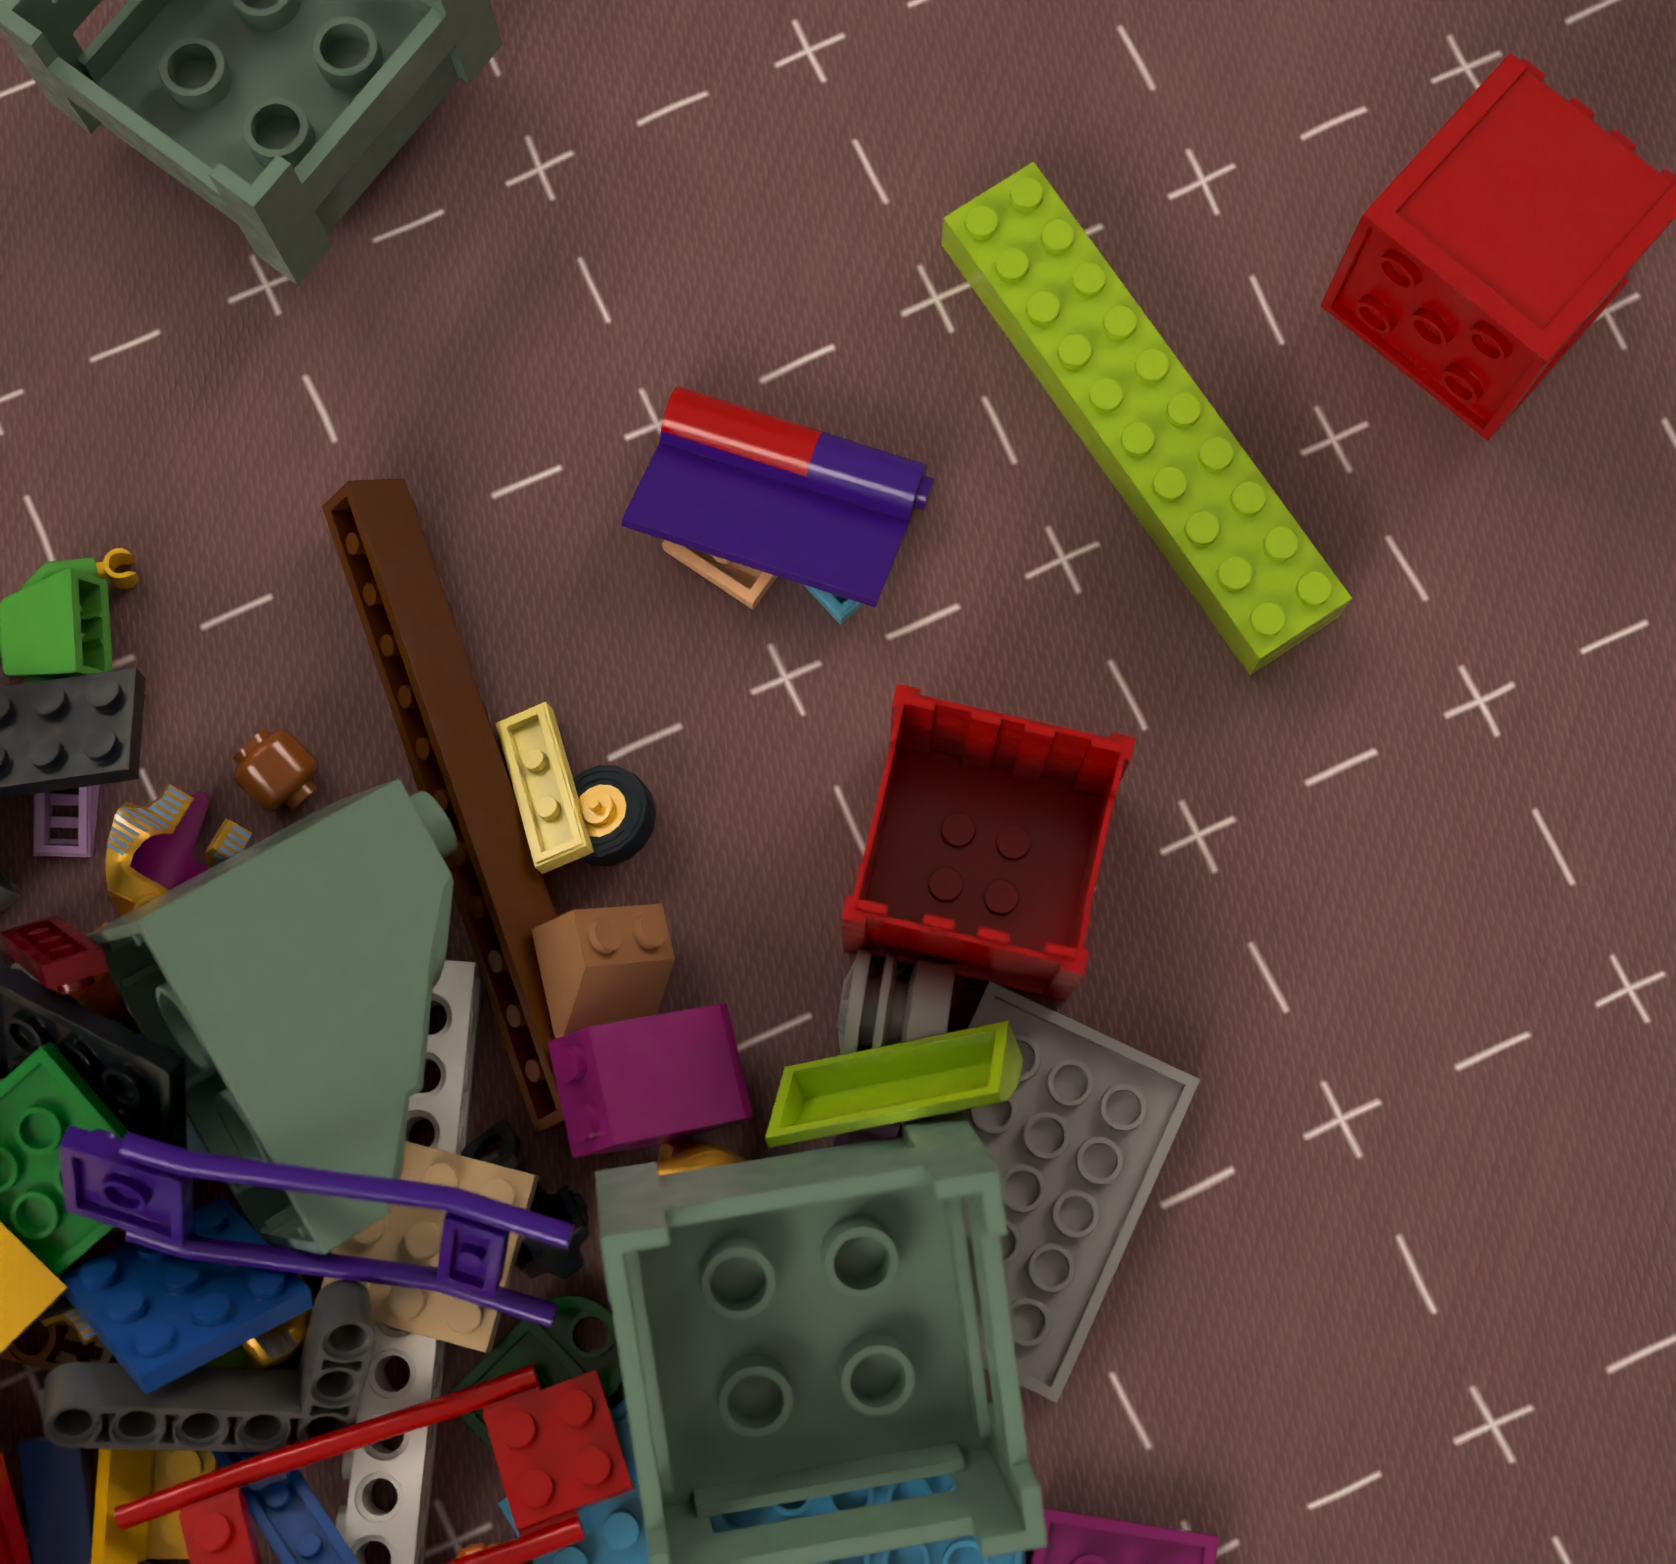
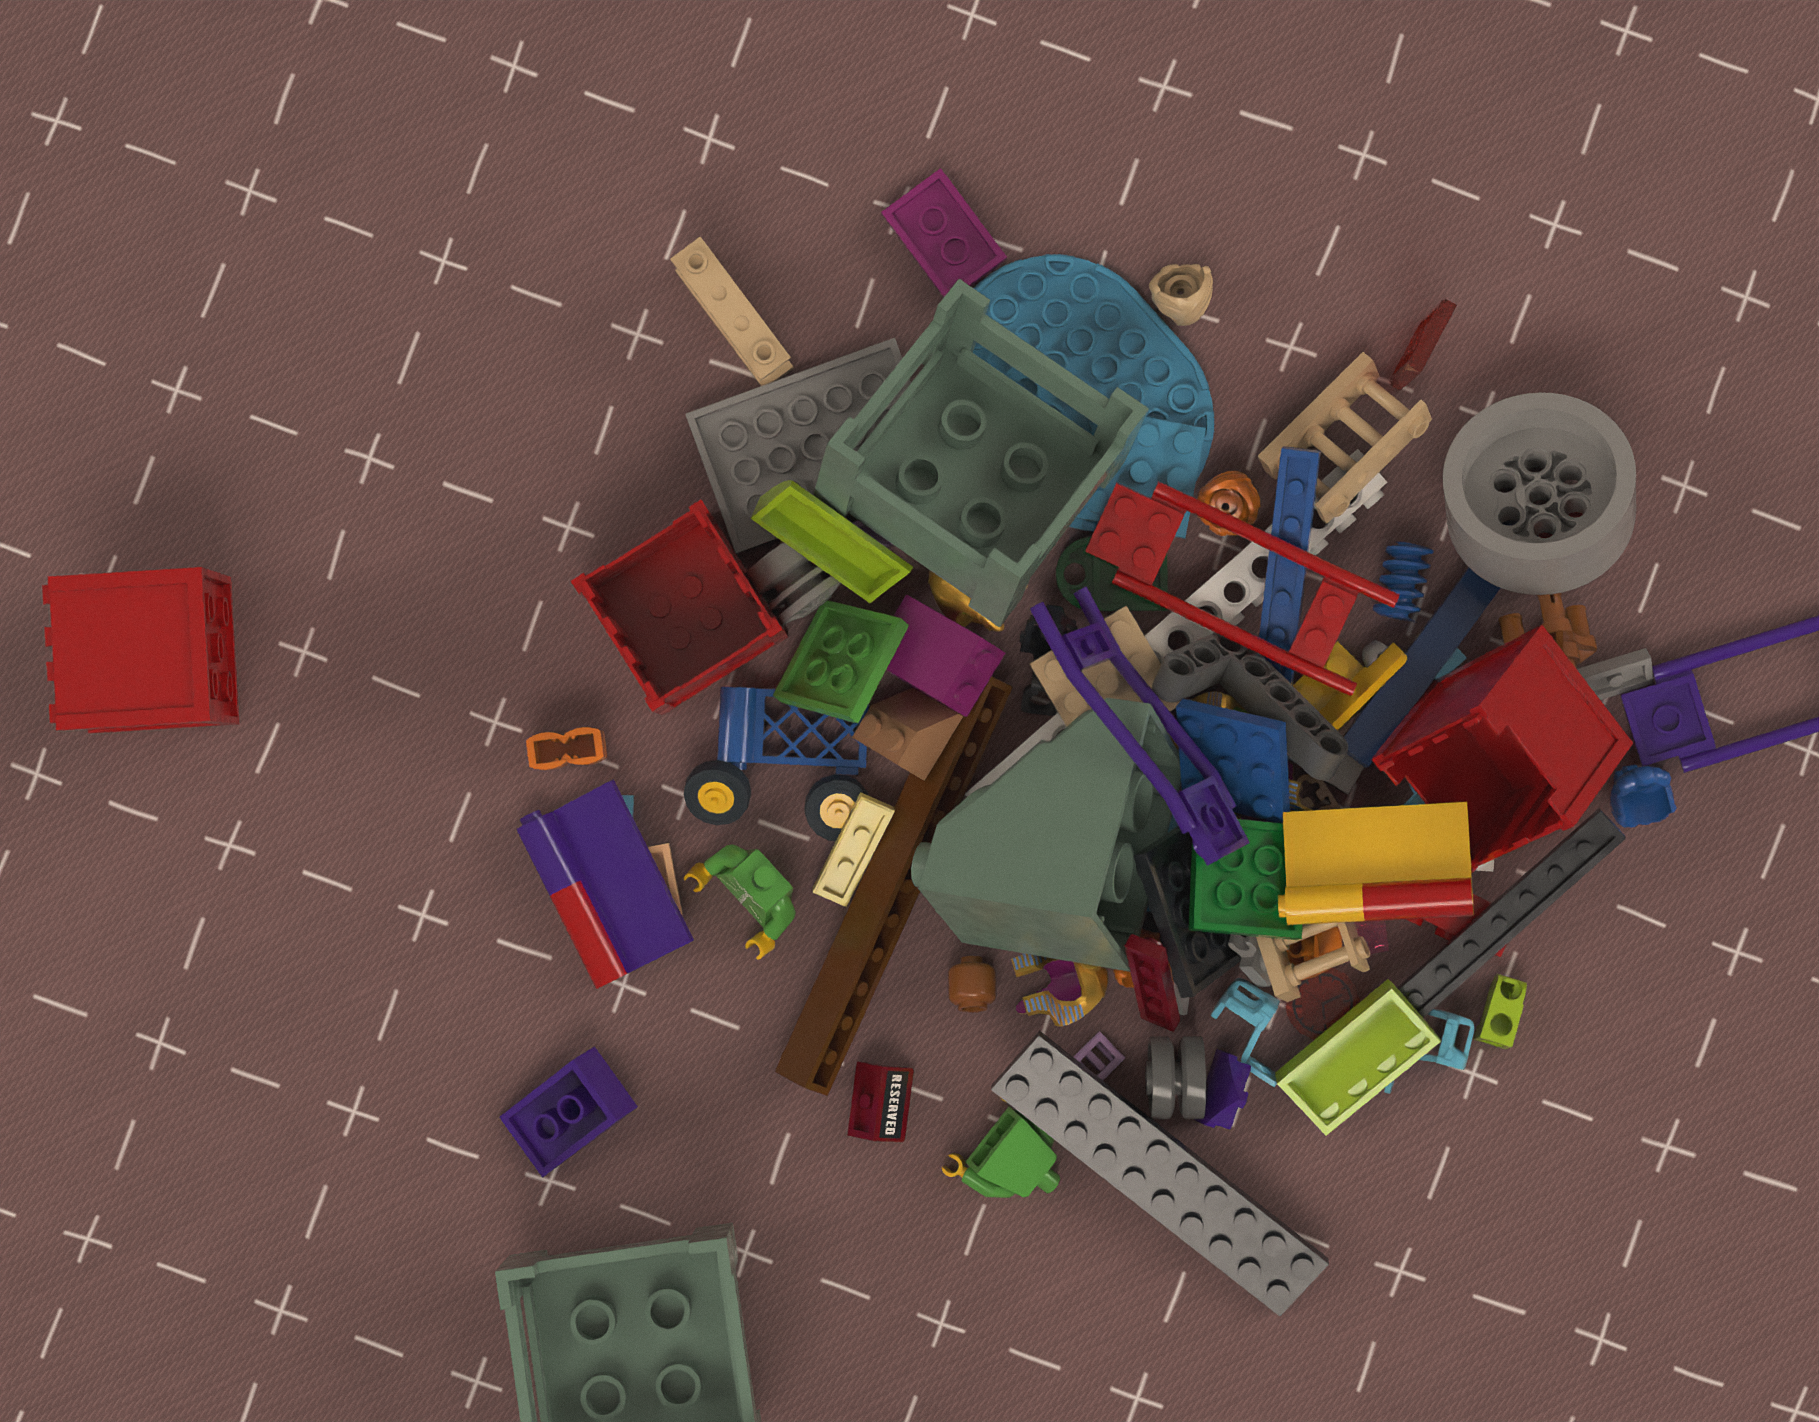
camera: 135 degrees left, 10 degrees up
lime brick [941,161,1352,675] -> none
none -> dark purple slope [499,1046,638,1178]
none -> orange brick [526,727,608,770]
none -> tan fence [670,237,794,386]
none -> bright green torso [683,844,796,960]
none -> black wheel [684,760,751,825]
none -> blue piece [717,687,869,775]
none -> bright green plate [773,600,909,724]
none -> dark red panel [847,1061,914,1142]

